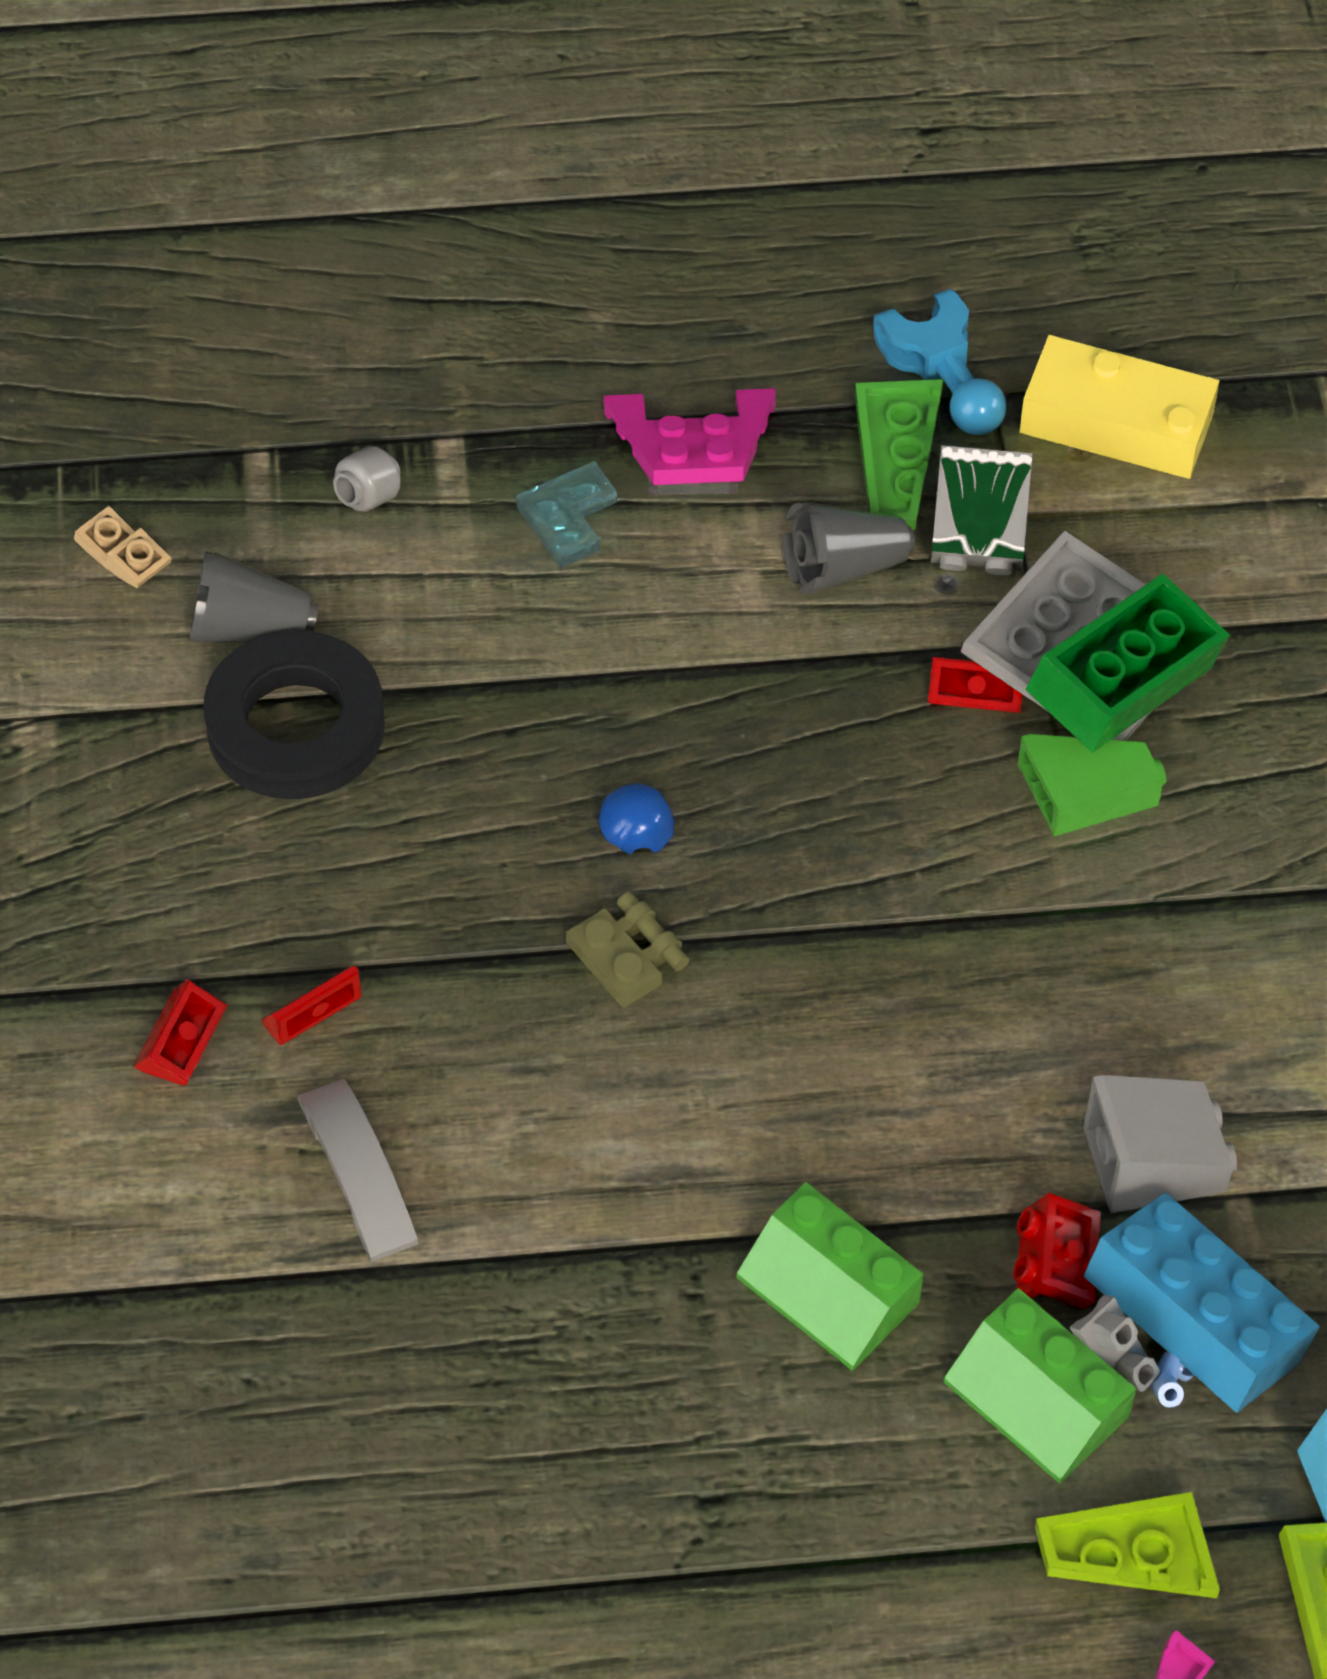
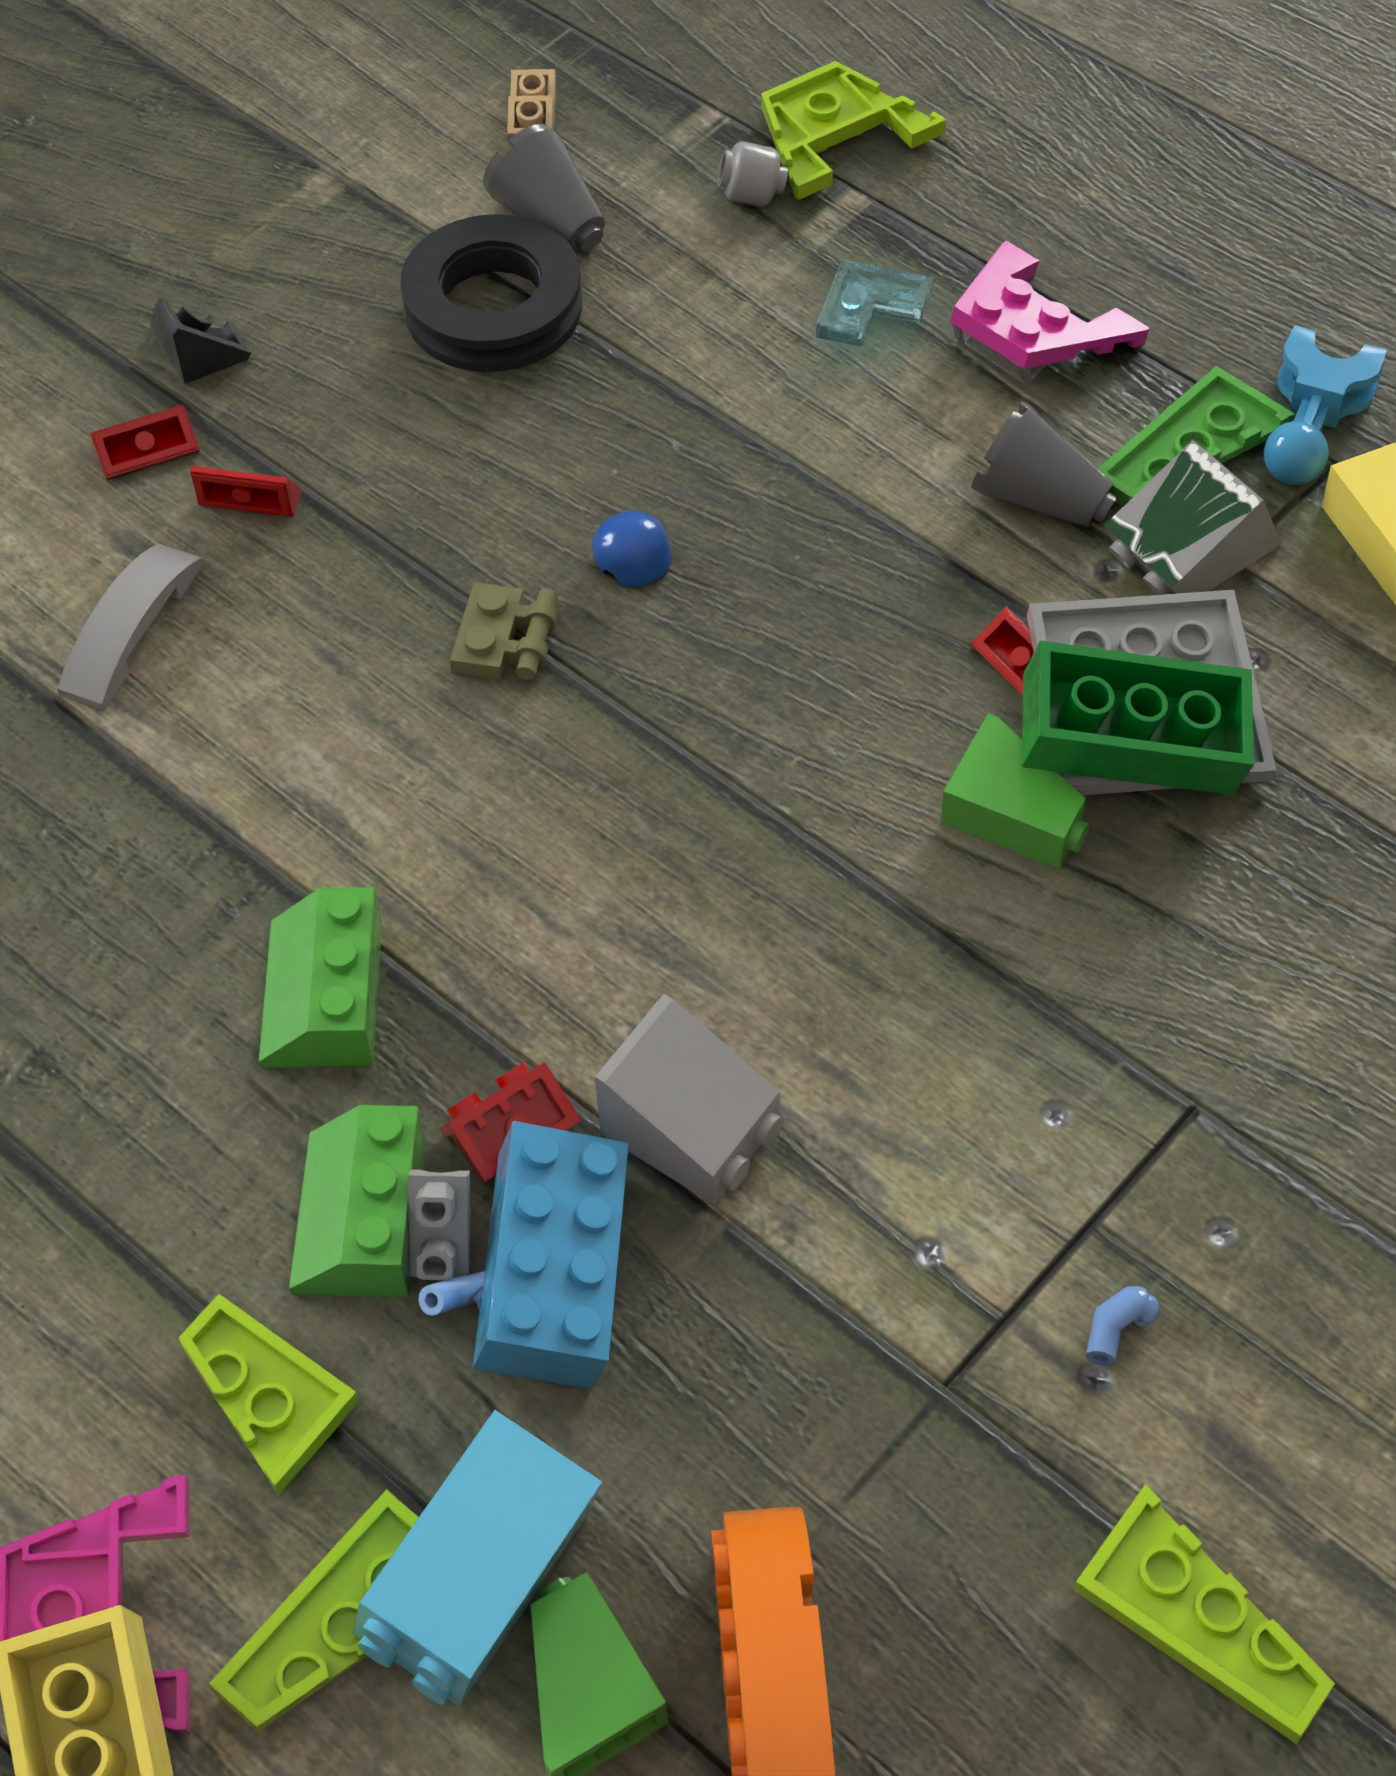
camera: 50 degrees right, 0 degrees up
none -> black slope [150,298,252,384]
none -> lime wing [761,61,946,200]

